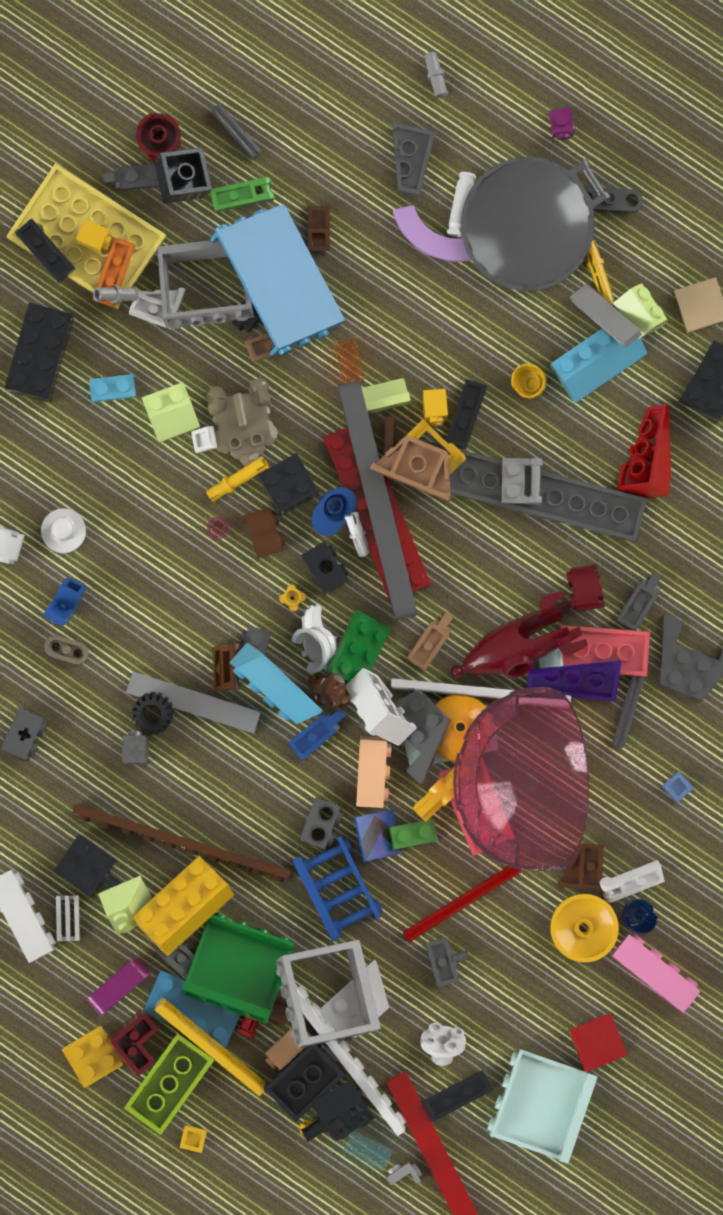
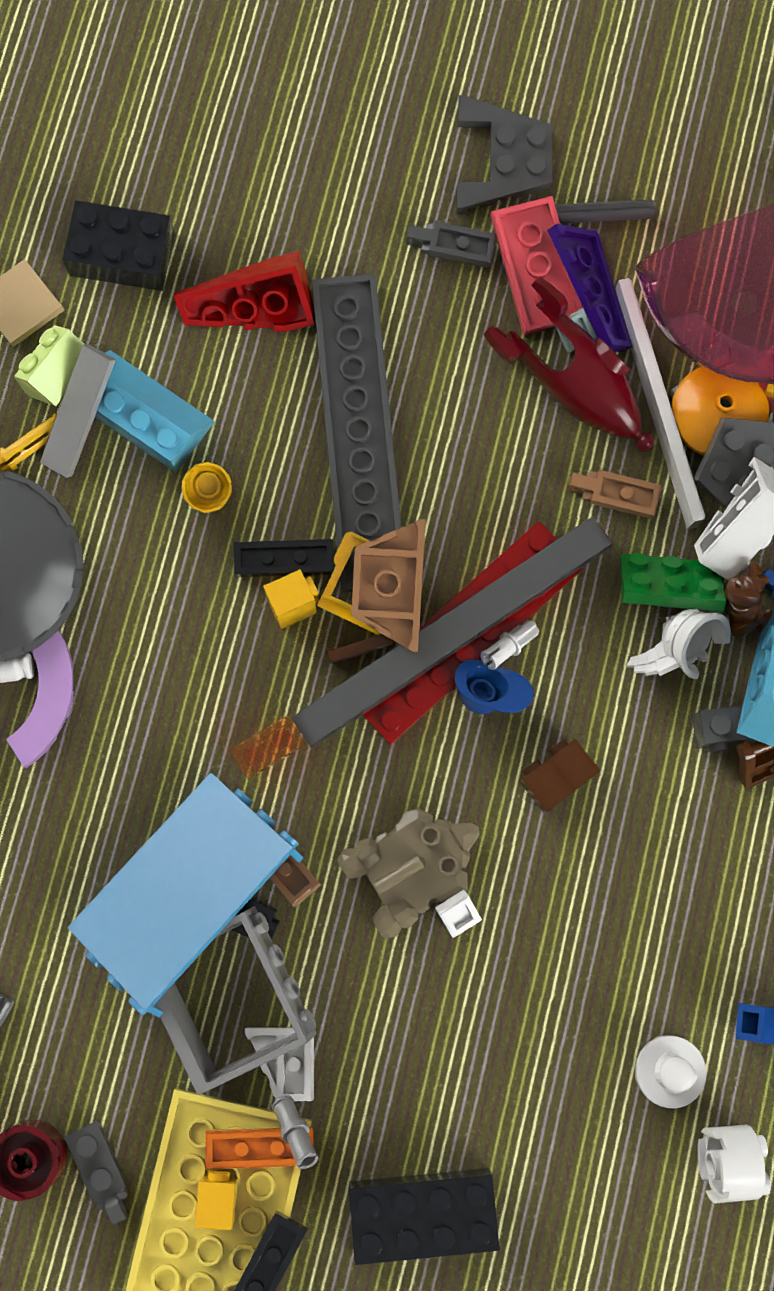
camera: 110 degrees left, 5 degrees down
medium azure plate [89,374,136,403] -> none
yellowish green slope [142,382,200,443] -> none
black brick [154,148,212,204] -> none
yellow pin [206,456,269,502] -> none
clear pink plate [207,517,229,539] -> none
bright green plate [210,177,275,212] -> none
black brick [258,453,319,517] -> none
yellow plate [279,584,306,611] -> none
black brick [301,541,349,595] -> none
reddish brown slope [307,206,330,251] -> none
yellowish green panel [362,378,411,414] -> none
light grey plate [501,458,543,504] -> none
dark red brick [566,563,605,612] -> none
medium blue tile [661,771,694,803] -> none

